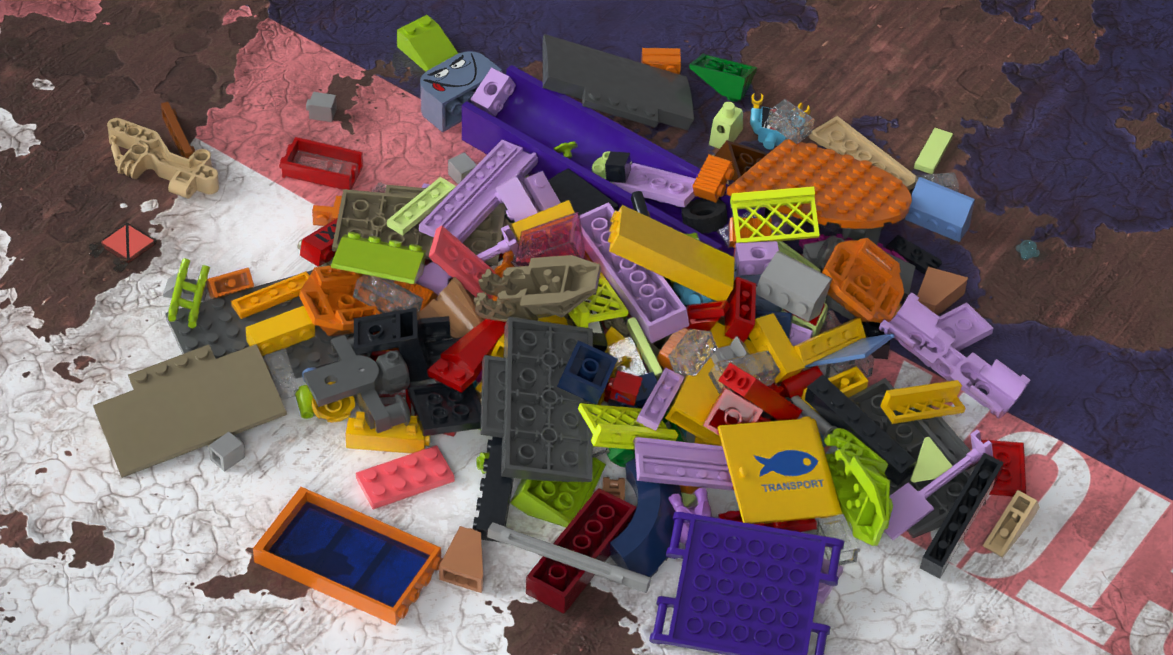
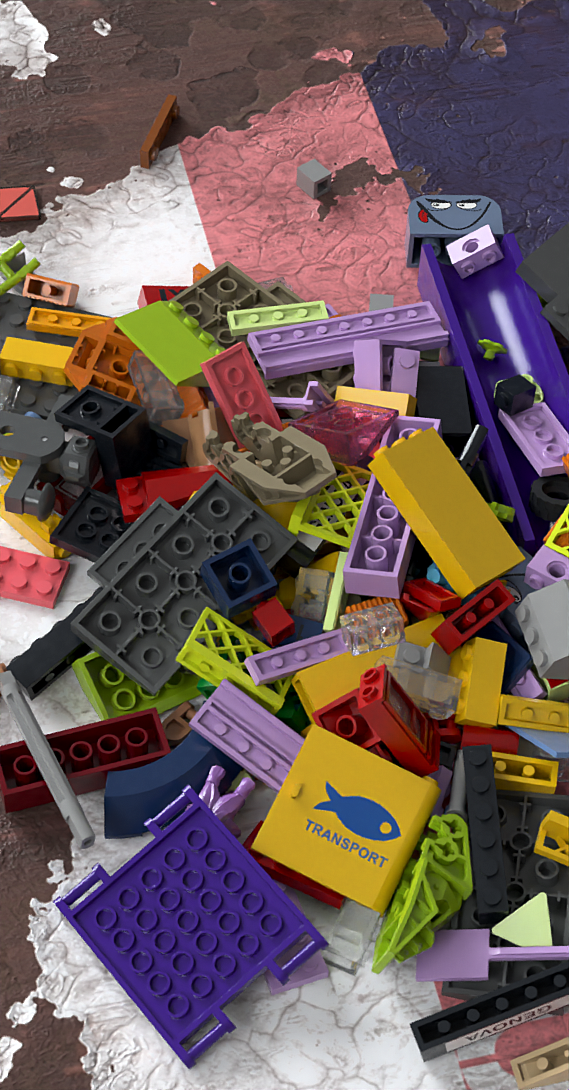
camera: 40 degrees right, 5 degrees up
tan beam [107,118,219,199] -> none
red door [279,137,363,190] -> none
lime slope [397,15,458,72] -> none

